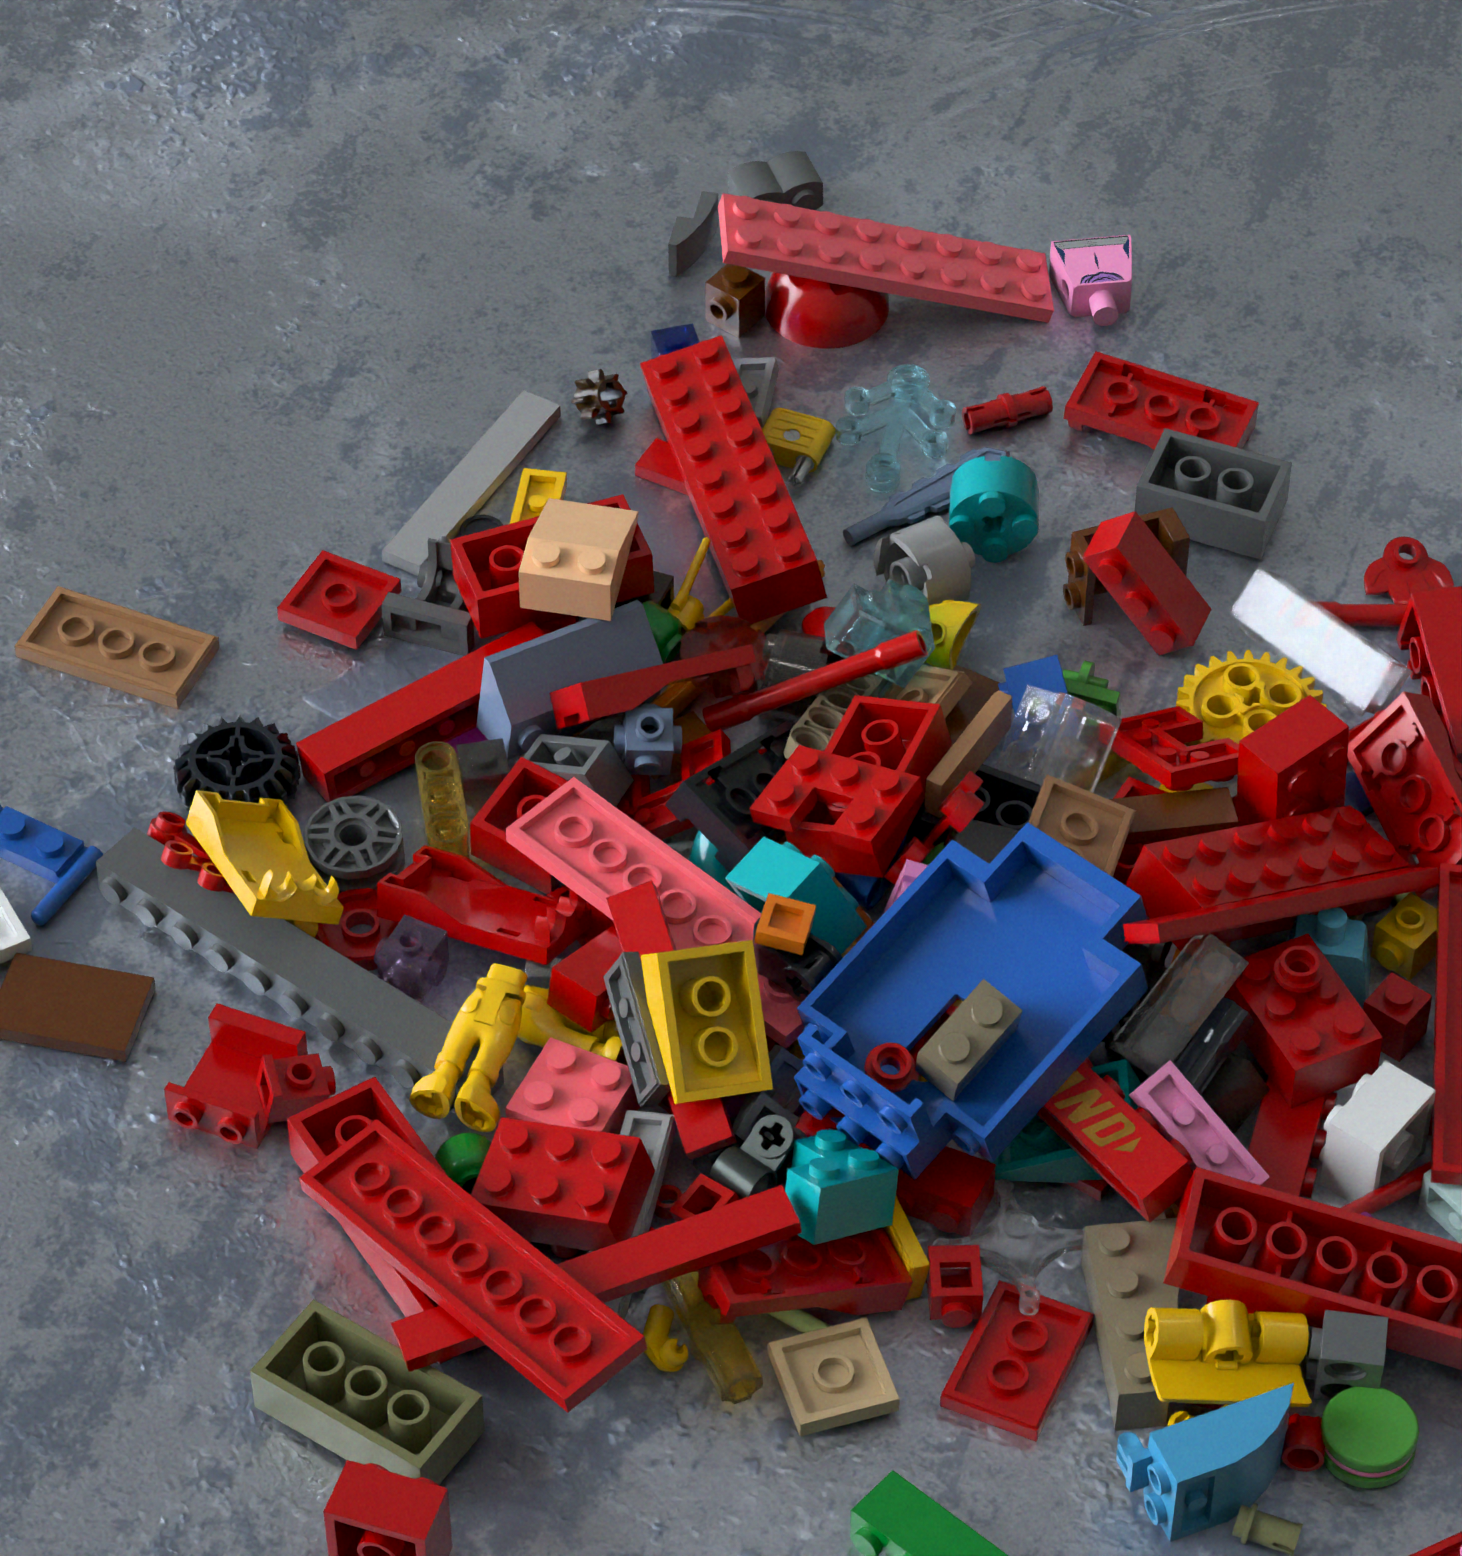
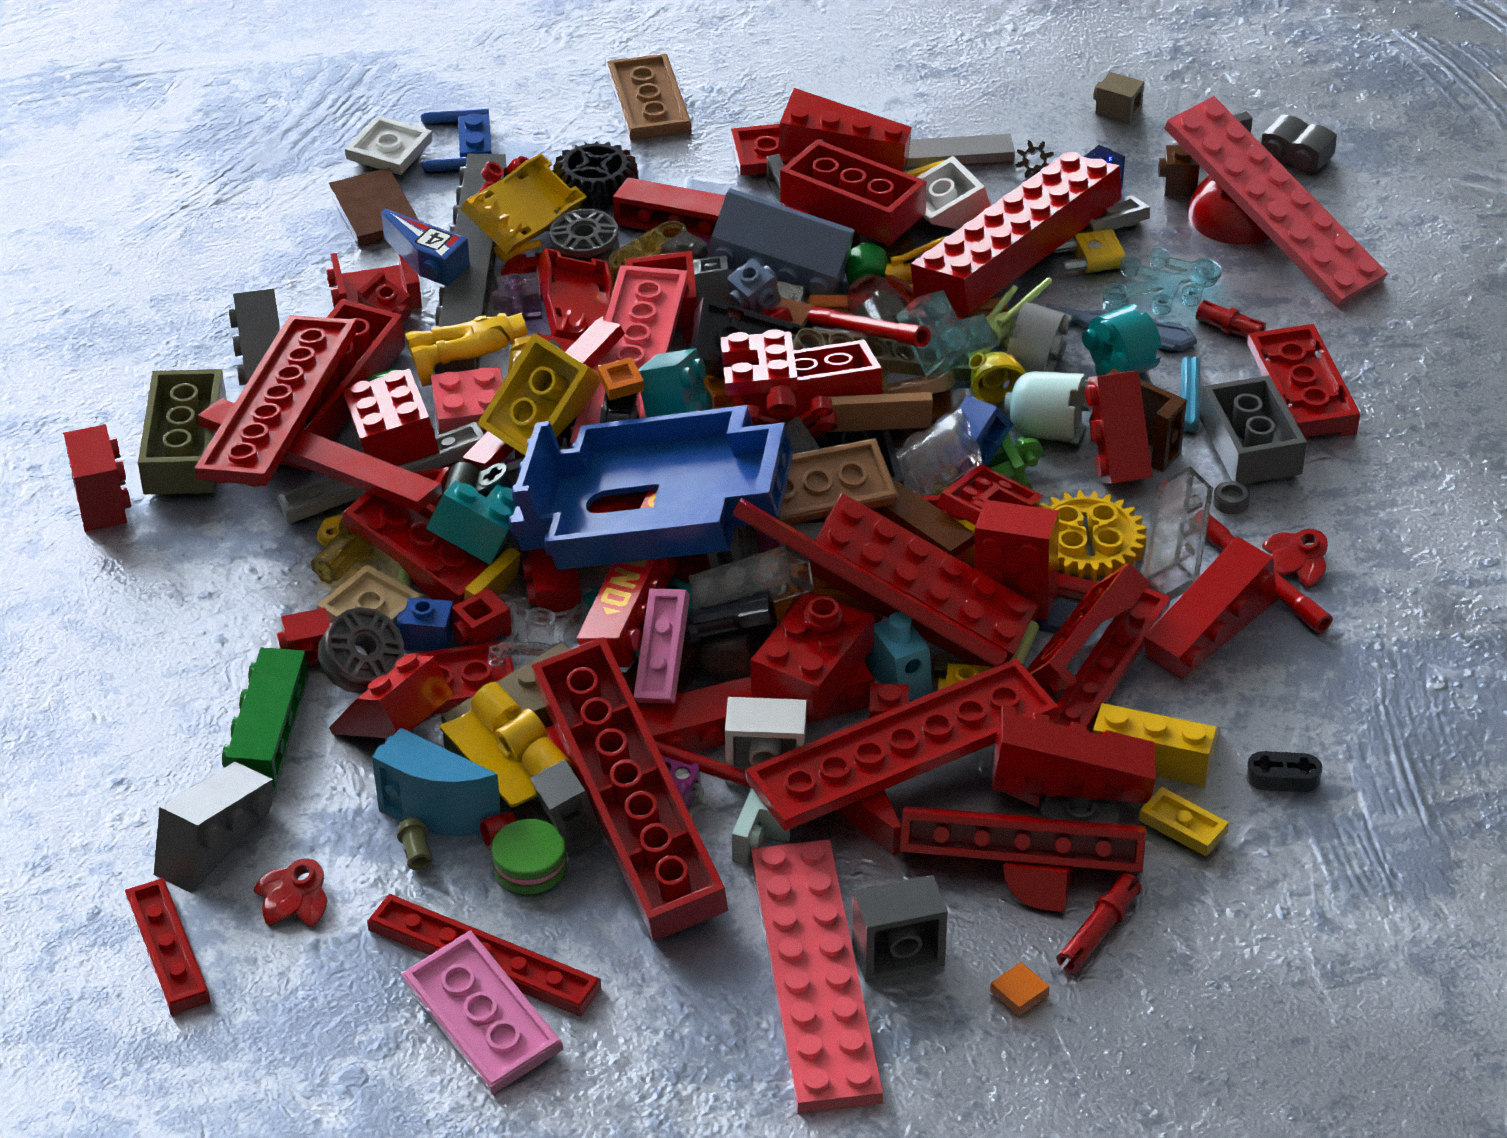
camera: 55 degrees right, 5 degrees down
light nougat slope [519,498,638,621] -> none
red piece [549,644,756,729] -> none
red plate [864,1043,916,1093] -> none
dark tan brick [915,979,1023,1101] -> none
bright pink torso [1049,235,1132,326] -> none
none -> dark grey wedge [228,288,280,386]
none -> red brick [276,608,330,665]
none -> dark grey wheel [318,607,404,694]
none -> red slope [329,654,454,738]
none -> blue slope [381,209,470,286]
none -> blue brick [396,597,453,652]
none -> red wedge [778,88,912,172]
none -> white slope [917,156,991,230]
none -> yellowish green plant [980,278,1052,348]
none -> light aqua cylinder [1004,371,1090,444]
none -> dark tan brick [1093,72,1144,123]
none -> medium azure axle [1180,356,1200,433]
none -> dark grey tile [1213,481,1250,515]

